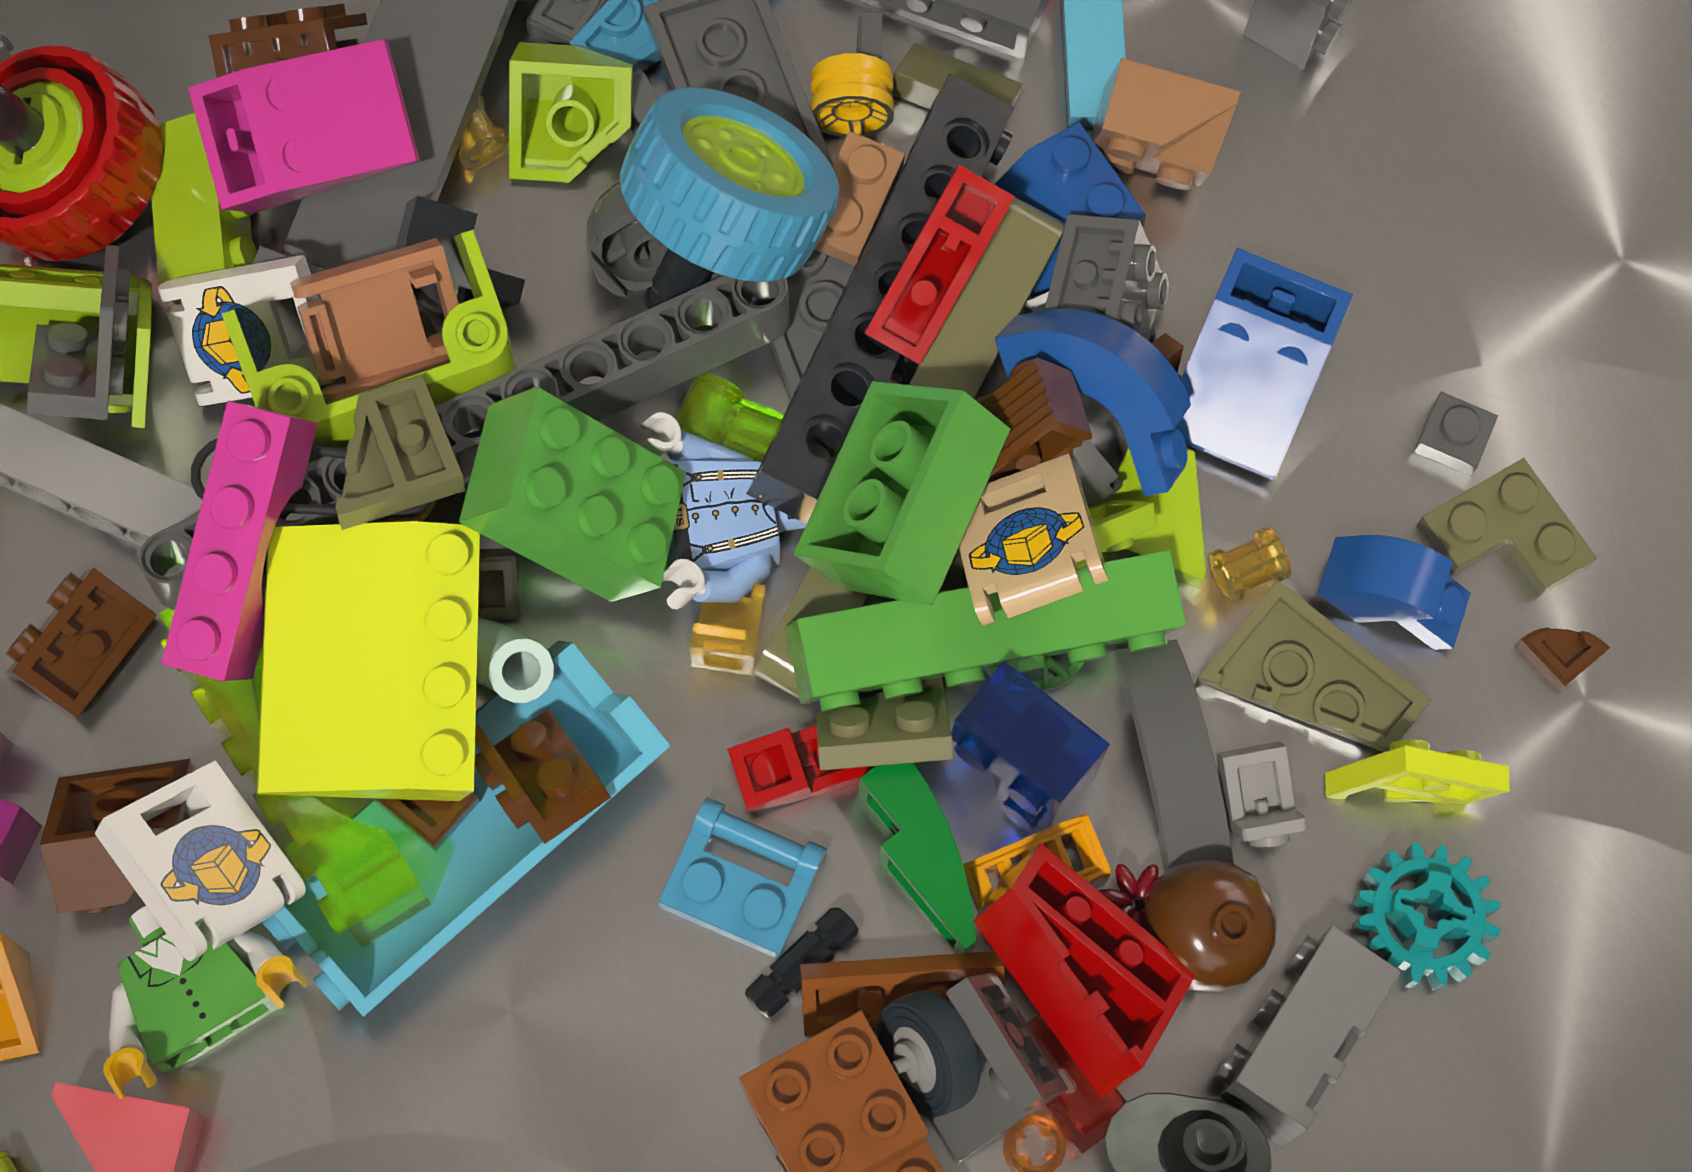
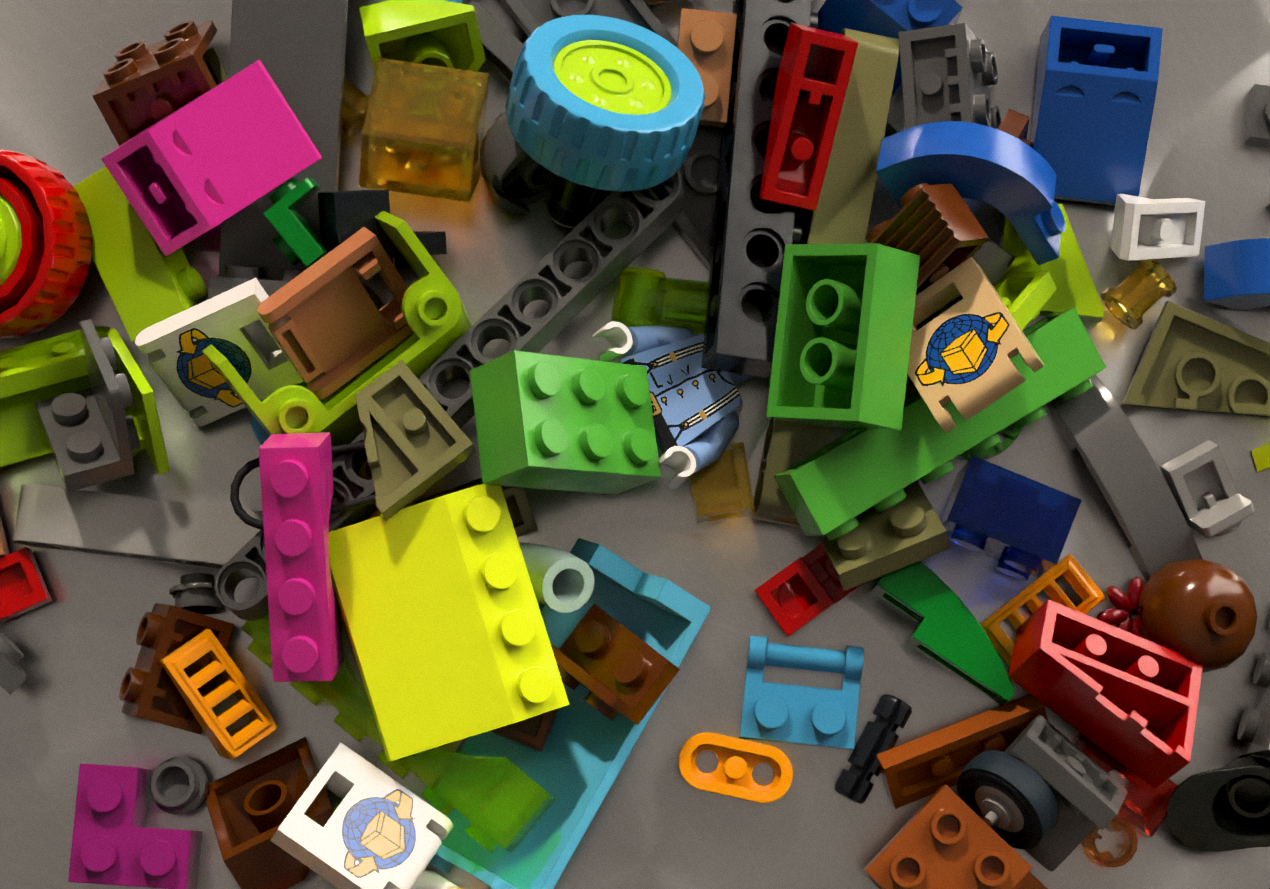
camera: 15 degrees left, 10 degrees up
none -> dark grey plate [150,757,208,815]
none -> light orange slope [160,629,278,759]
none -> dark grey plate [169,573,221,615]
none -> green bracket [263,177,330,267]
none -> clear yellow slope [359,58,489,202]
none -> light orange plate [678,732,793,803]
none -> white slope [1111,194,1206,261]

